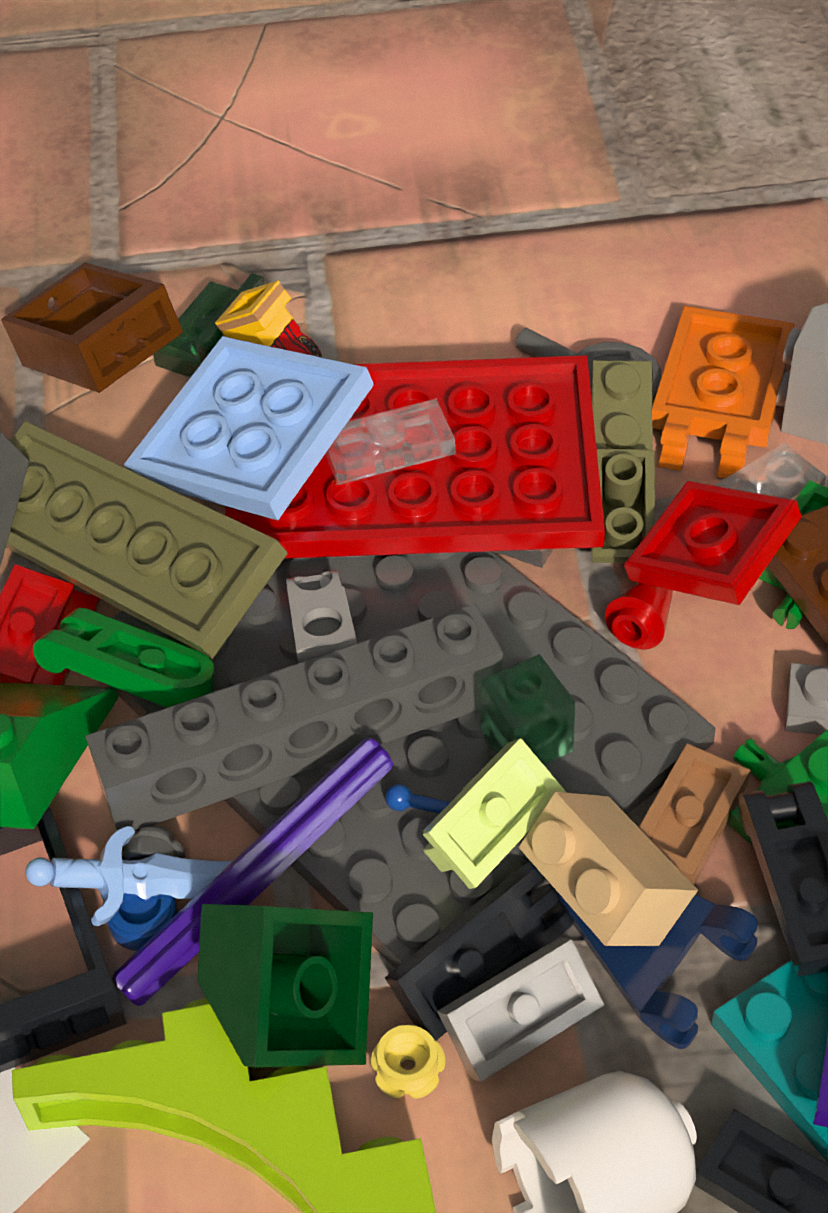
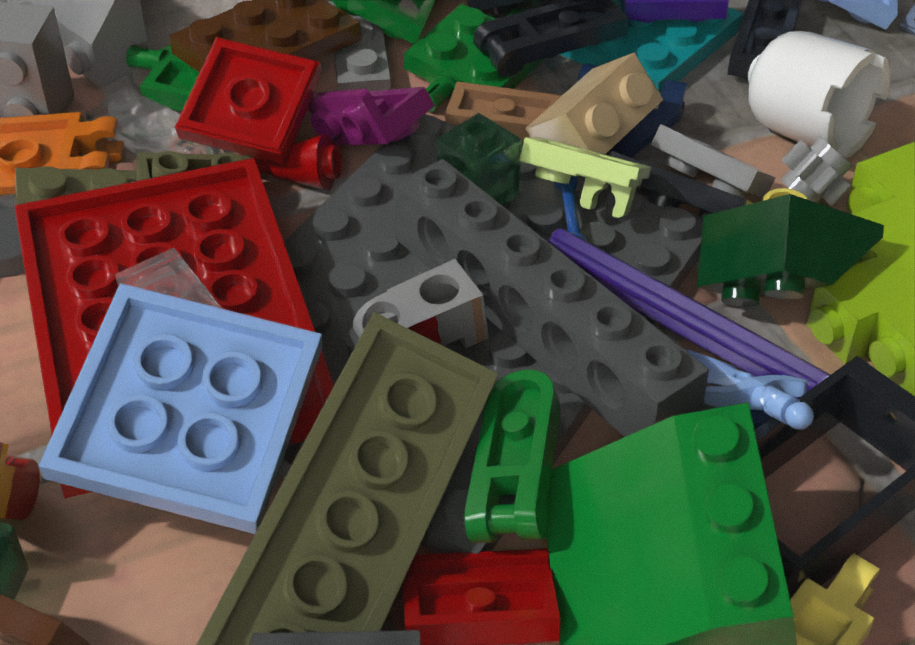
camera: 110 degrees left, 5 degrees down
none -> magenta bracket [308,87,435,145]
none -> light grey gear [780,137,853,206]

